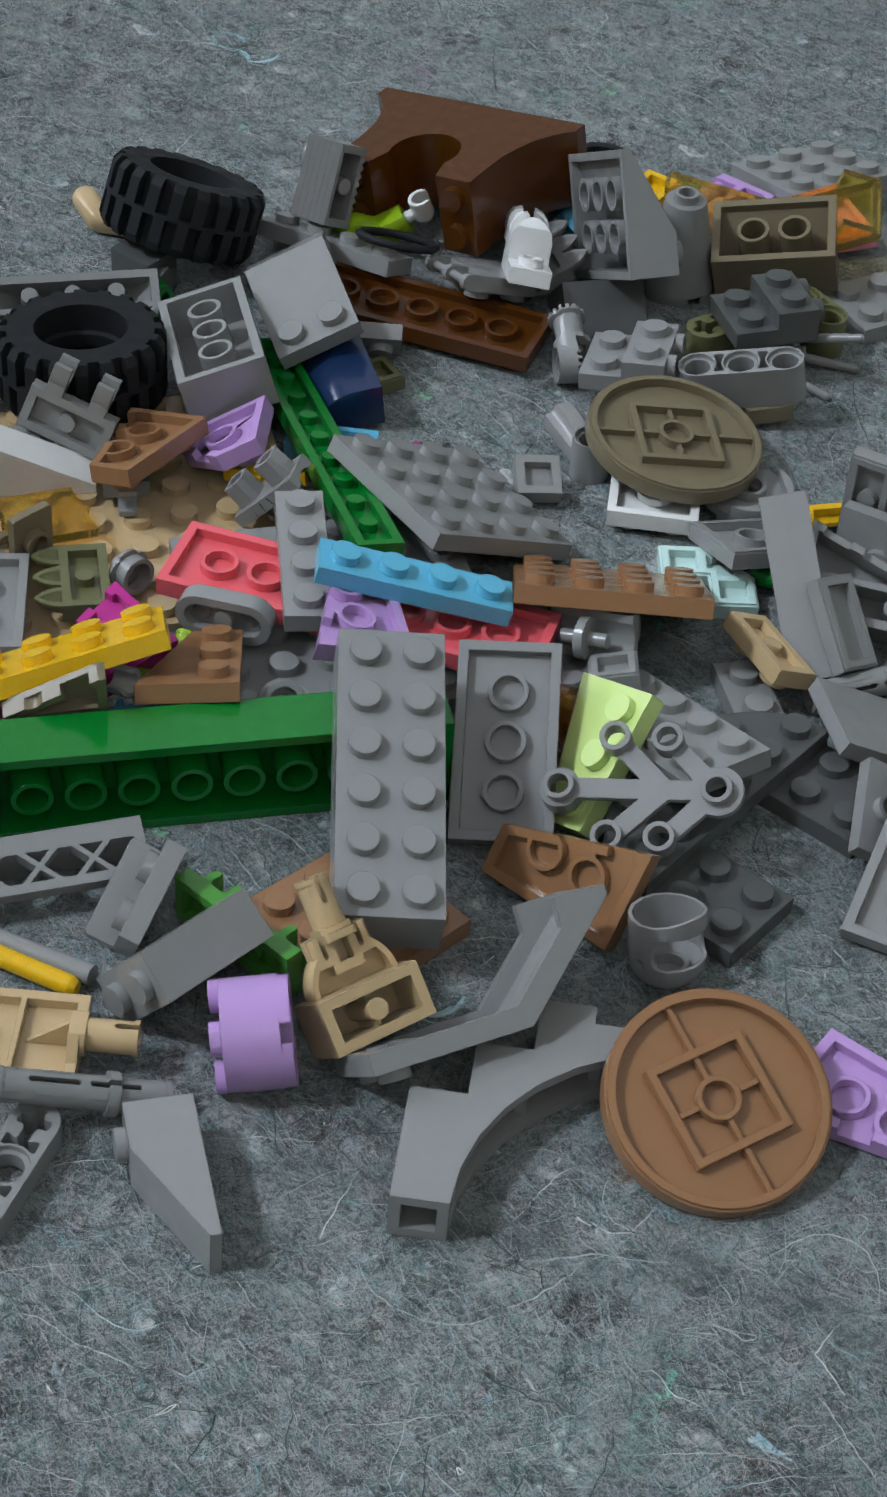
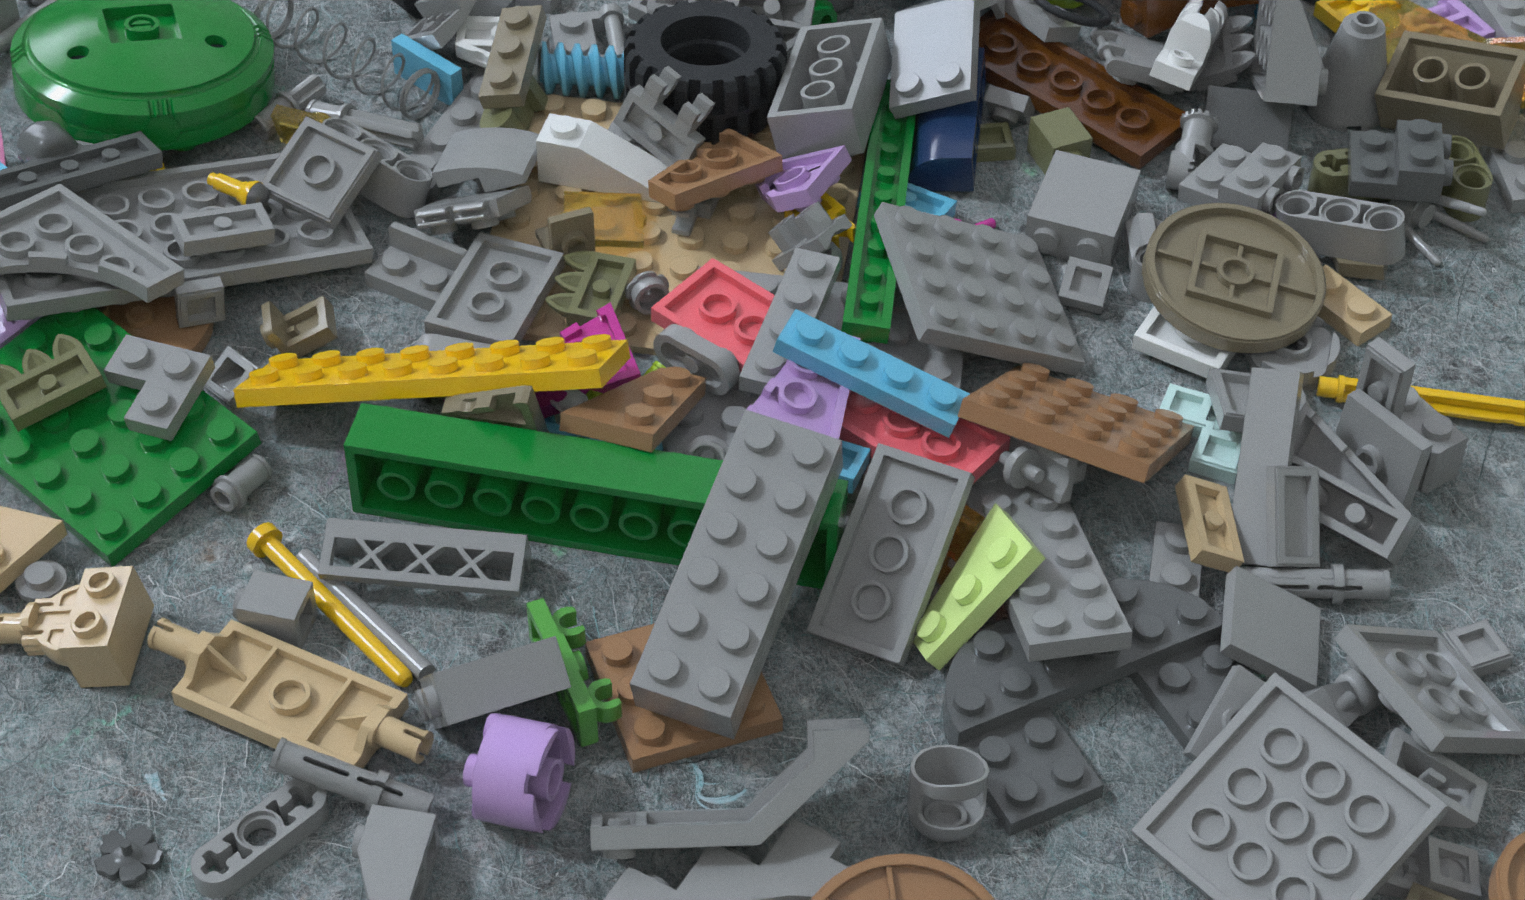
camera: 25 degrees right, 5 degrees up
light grey bracket [84,838,188,957] -> none
tan brick [293,871,437,1059] -> none
medium nougat wing [481,824,662,951] -> none
light grey plant [539,721,745,858] -> none
light grey tile [587,650,641,690] -> none
none -> light grey brick [1025,150,1141,266]
none -> olive brick [1027,107,1093,174]
none -> tan plate [1318,265,1393,346]

